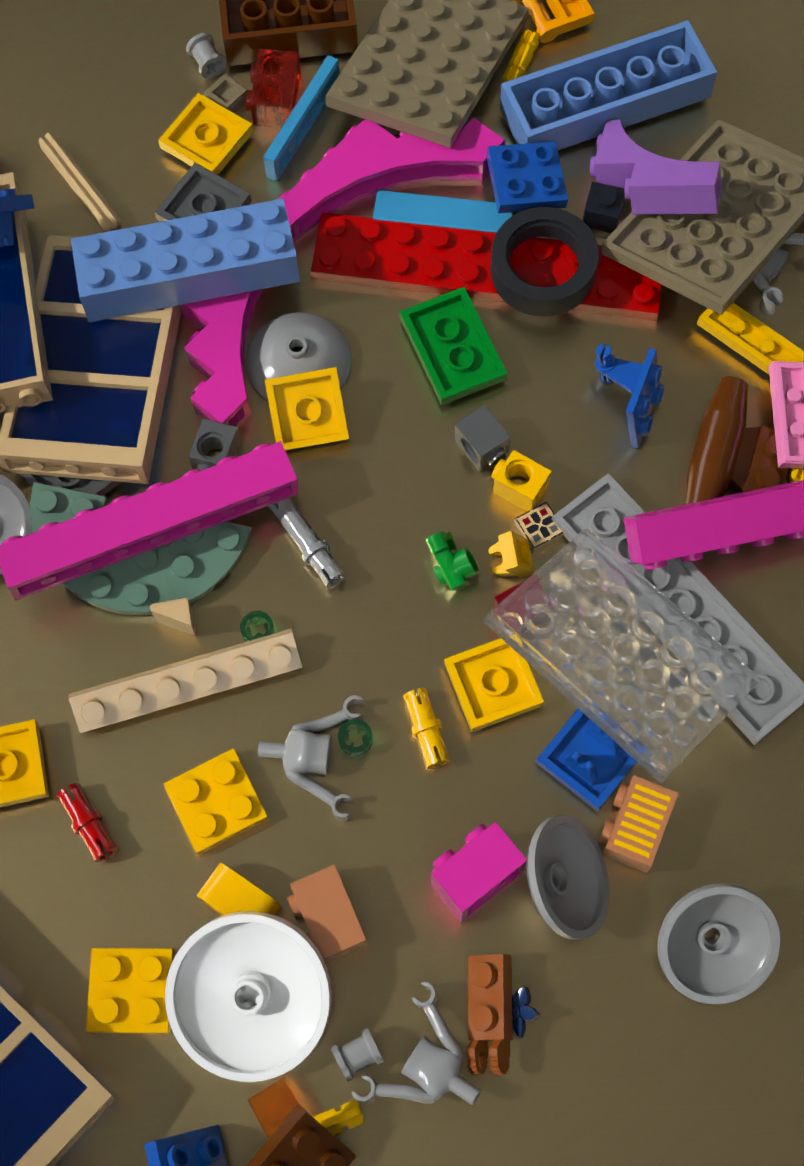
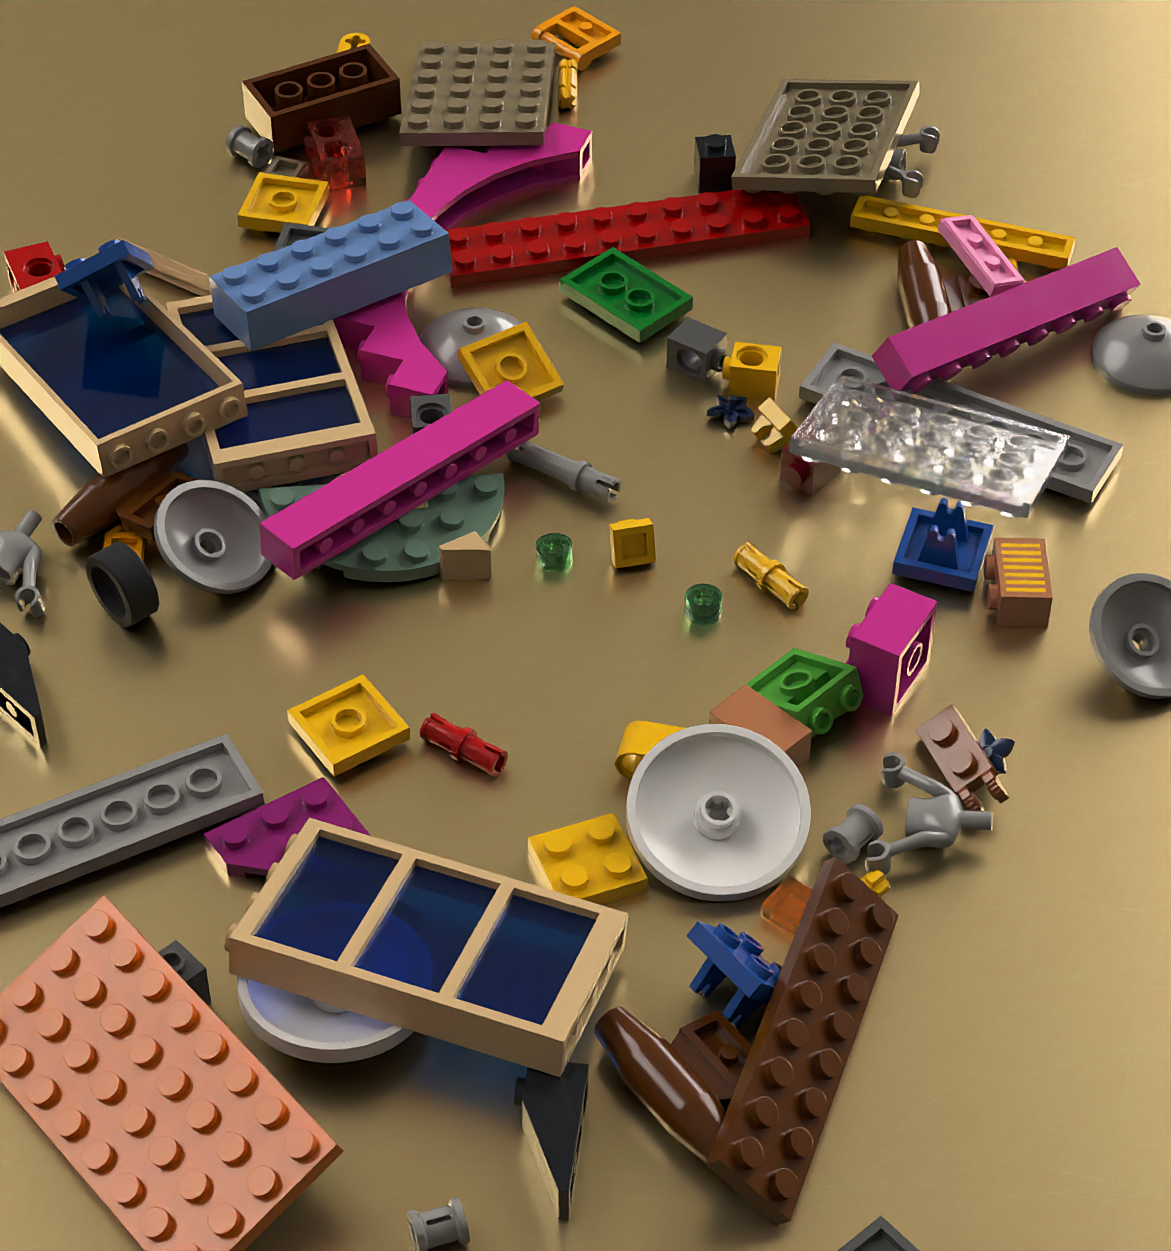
camera: 25 degrees left, 25 degrees down
tan plate [68,629,303,733] -> none
yellow plate [163,748,269,856] -> none
light grey piece [258,695,365,822] -> none
dark azure tile [263,55,340,181] -> none
dark azure tile [373,190,513,233] -> none
green plate [425,531,479,590] -> none
yellow plate [444,633,544,732] -> none
blue plate [486,141,568,214] -> none
black tyre [490,207,599,317] -> none
medium blue brick [500,20,717,150] -> none
tile [514,501,564,553] -> none
light grey dish [526,815,609,940] -> none
medium lavender arch [590,119,723,214] -> none
blue plate [595,344,664,448] -> none
none -> yellow tile [609,518,656,568]
none -> dark blue plant [707,394,755,429]
none -> bright green plate [746,648,864,738]

